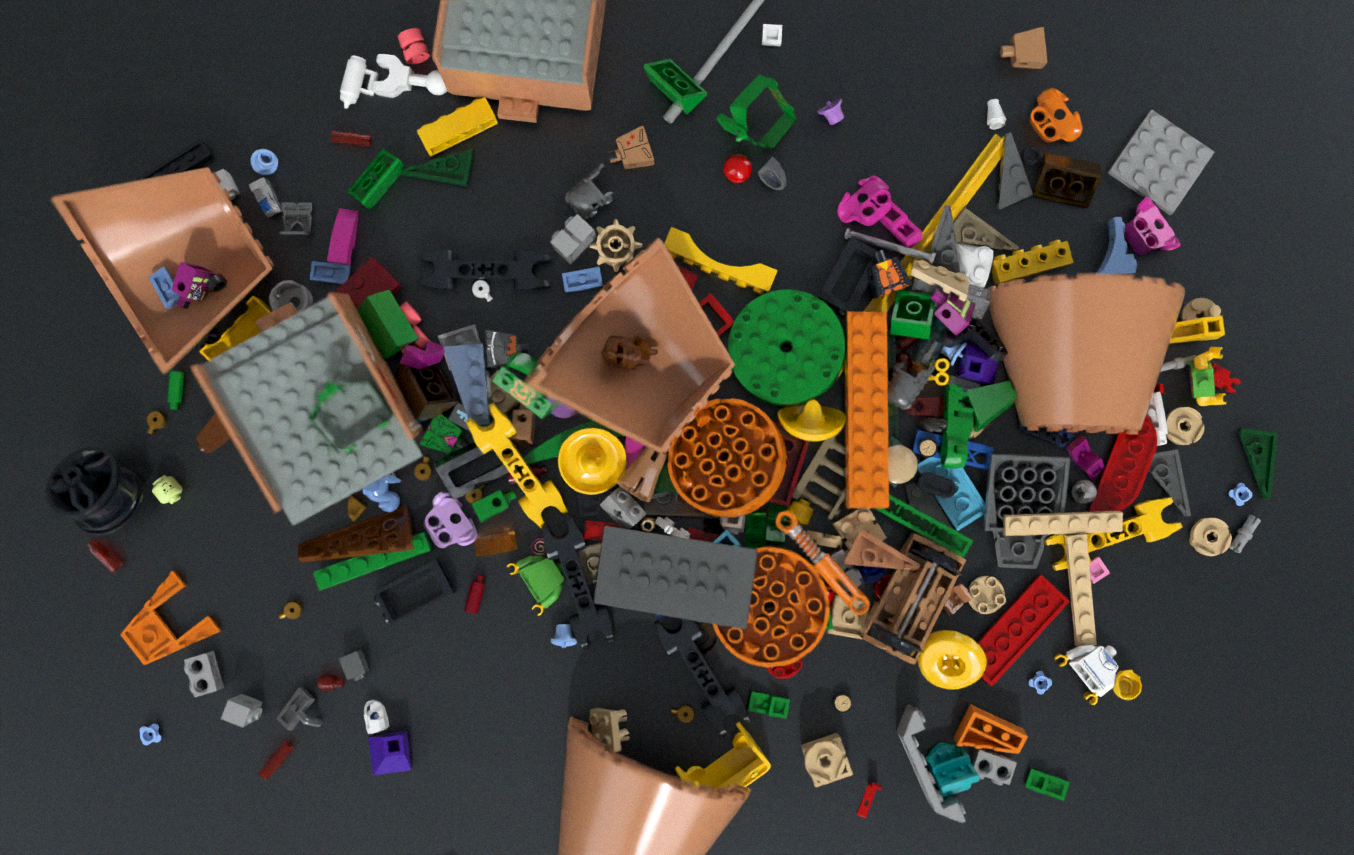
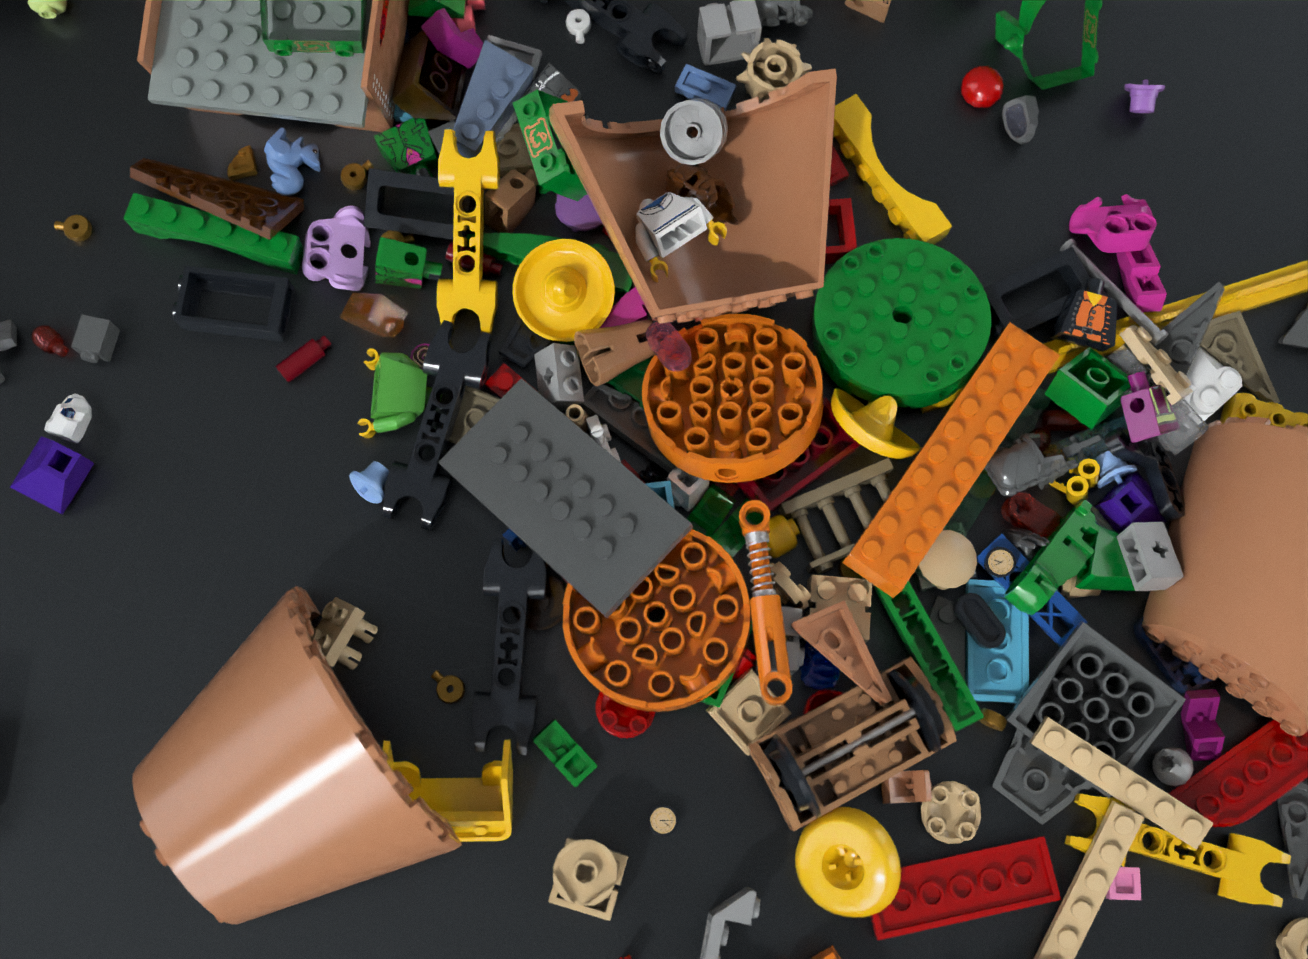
camera: 30 degrees right, 10 degrees down
none -> white torso [635,192,727,283]
none -> clear pink plate [646,321,692,371]
none -> light grey wheel [660,98,728,165]
none -> pearl gold piece [978,708,1007,731]
none -> light grey brick [1117,522,1184,591]

